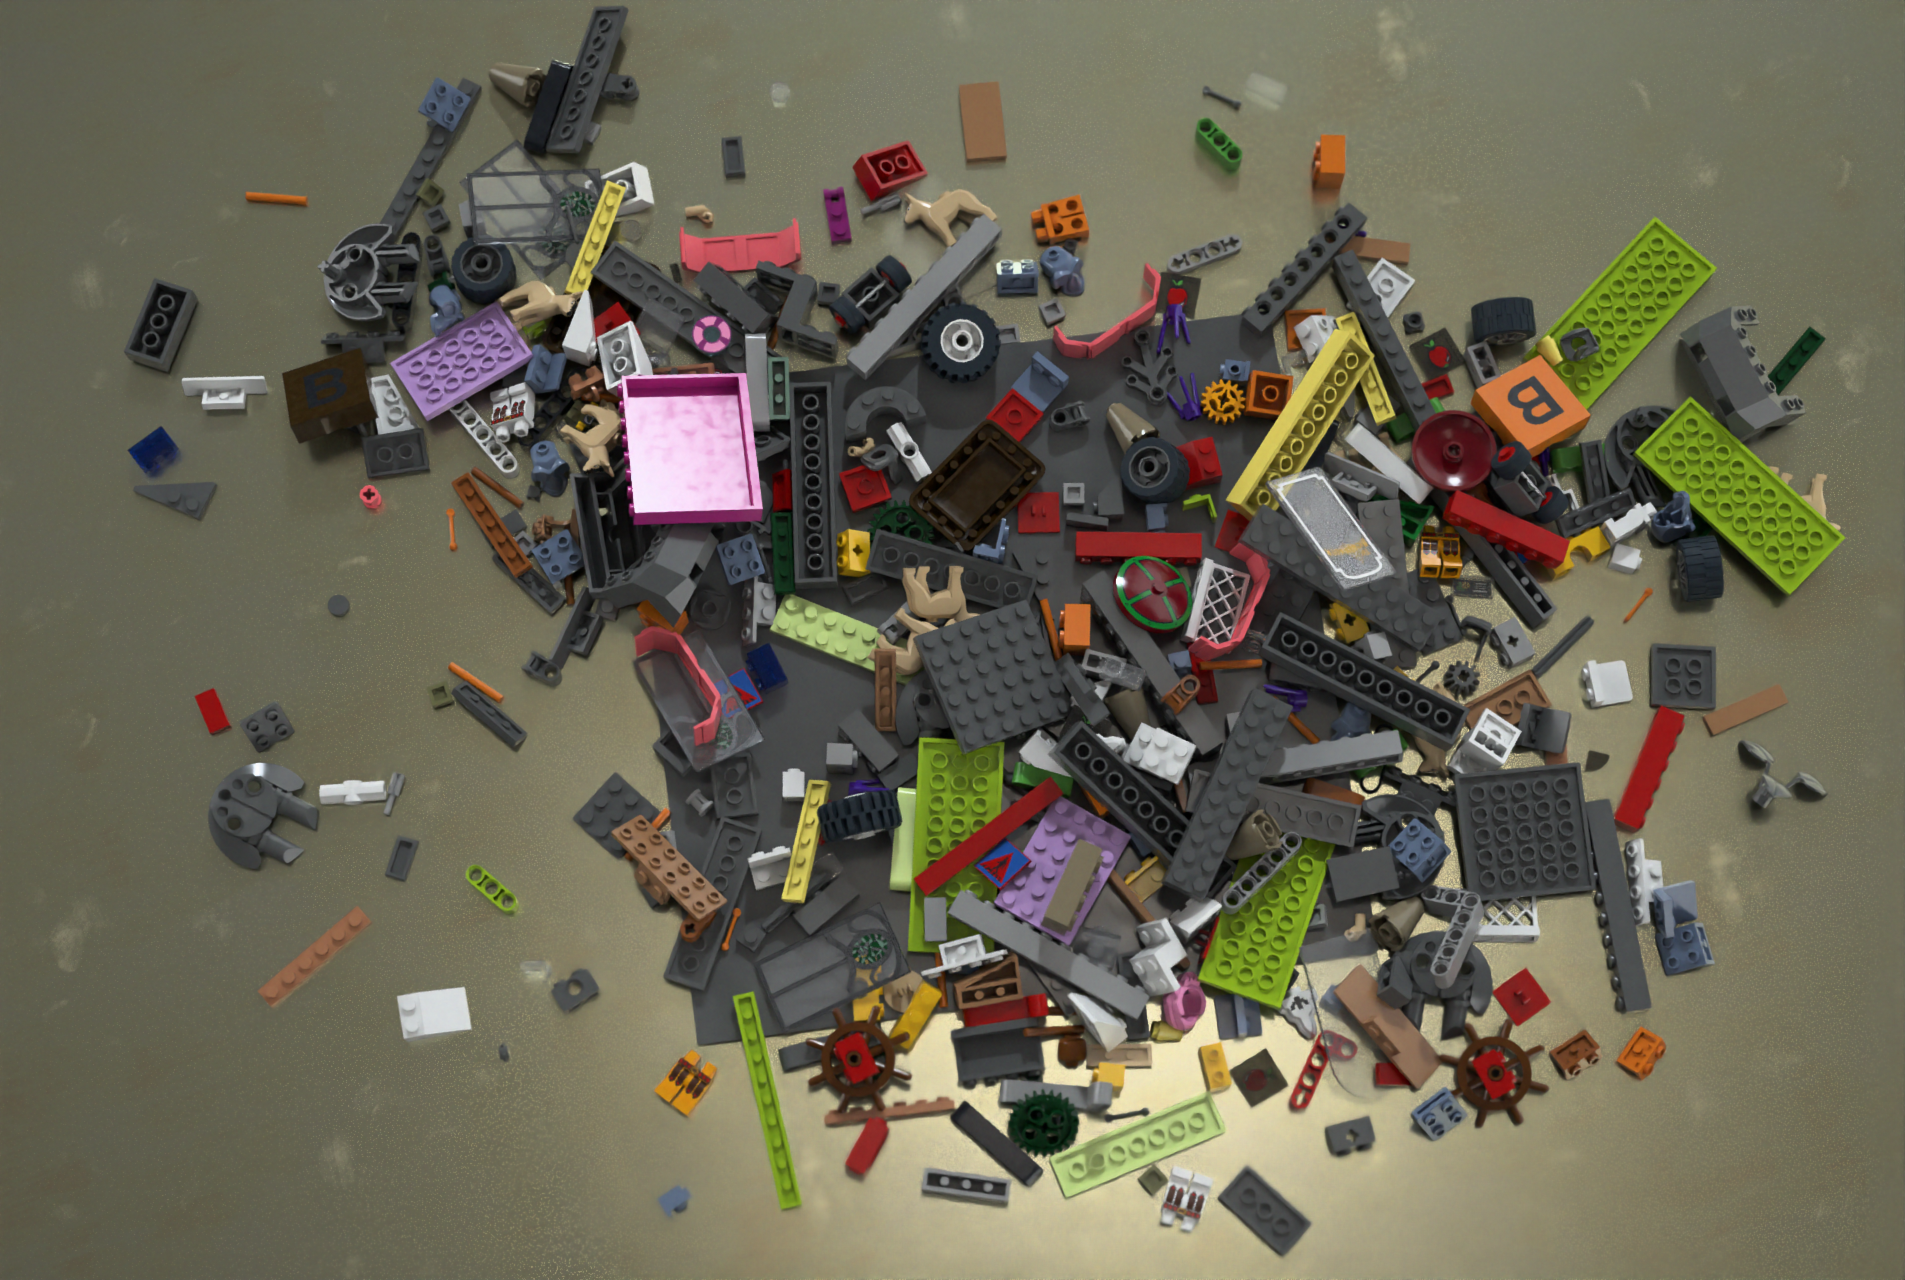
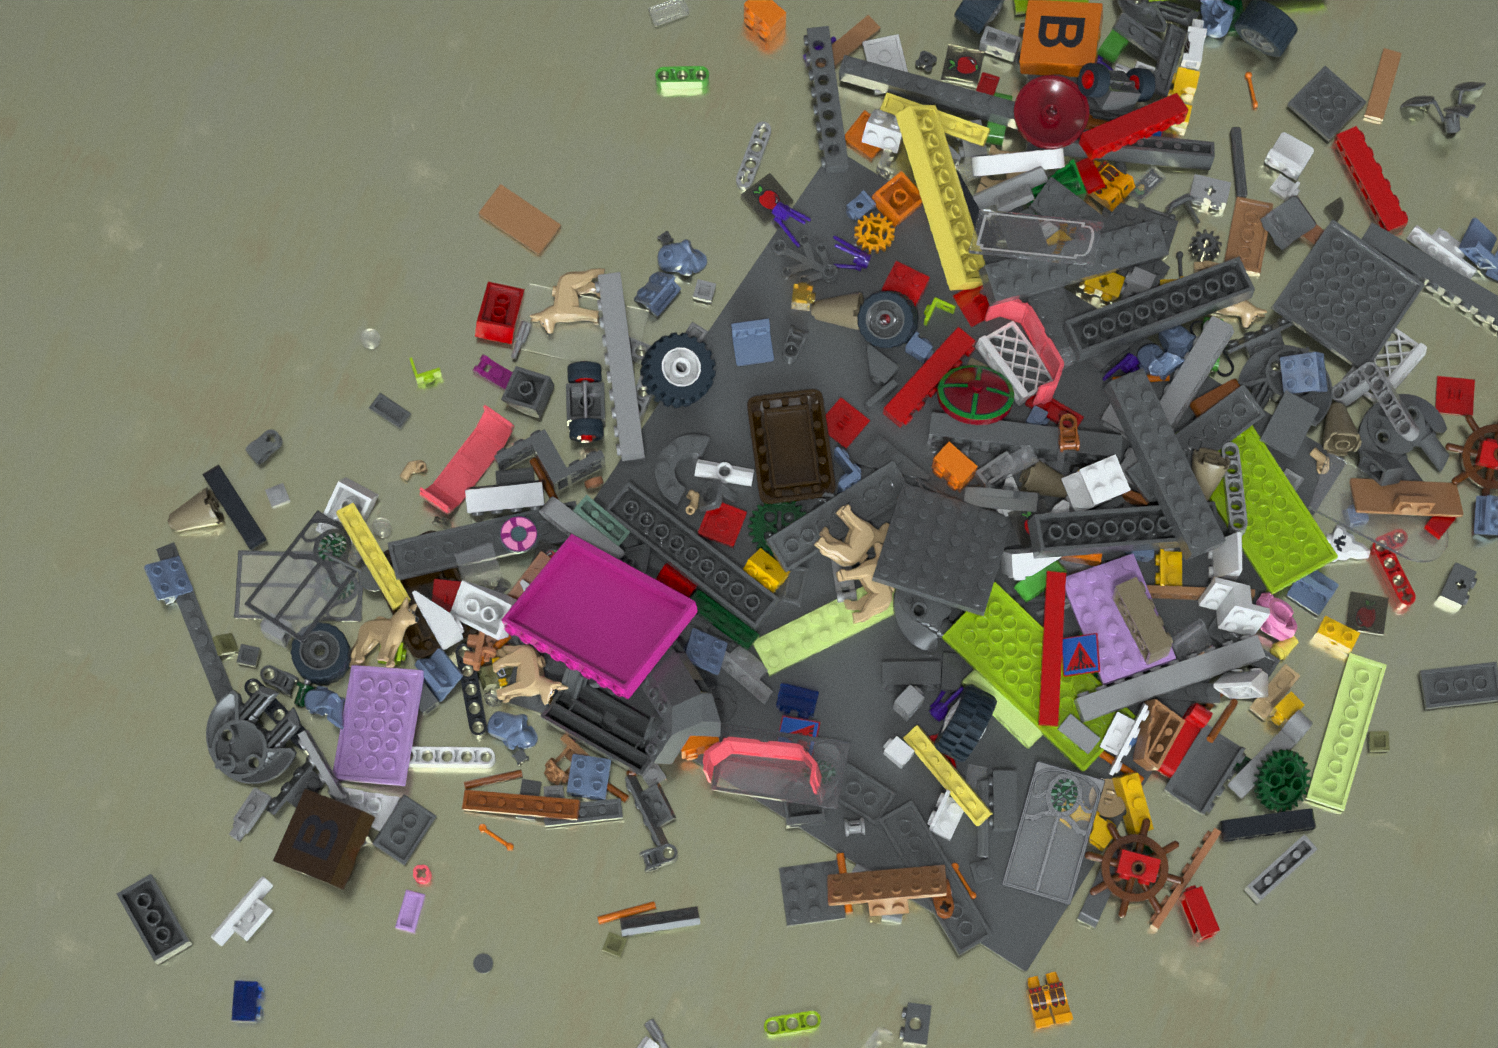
camera: 50 degrees left, 0 degrees up
dark grey wing [133,482,217,521] -> none
orange bar [245,192,308,205] -> none
white hips [490,382,535,443] -> none
dark grey plate [545,6,629,153] -> none
lime plate [733,991,803,1210] -> none
dark grey plate [817,282,840,305] -> none
medium nougat tile [875,649,897,731] -> none
red plate [986,388,1044,443] -> none
orange hips [1031,194,1089,245] -> none
orange bar [1040,599,1063,662] -> none
coral windscreen [1053,263,1161,359] -> none
dark orange head [1058,1034,1086,1066] -> none
light grey plate [1063,483,1084,505] -> none
dark grey hinge [1105,1107,1149,1123] -> none
white hips [1160,1166,1214,1233] -> none
red piece [1195,917,1220,964] -> none
orange bar [1199,659,1262,670] -> none
dark grey hinge [1202,86,1241,108] -> none
white bracket [1446,708,1522,774] -> none
white brick [1607,543,1642,575] -> none
none -> light grey hinge [229,787,272,841]
none -> light grey plate [298,730,348,802]
none -> lavender tile [395,889,426,933]
none -> lime bracket [409,357,442,384]
none -> dark grey slope [501,366,555,419]
none -> nougat tile [584,476,604,490]
none -> clear yellow brick [791,283,816,311]
none -> red tile [1075,158,1106,194]
none -> sand blue head [1137,344,1185,381]
none -> white bracket [1269,174,1300,201]

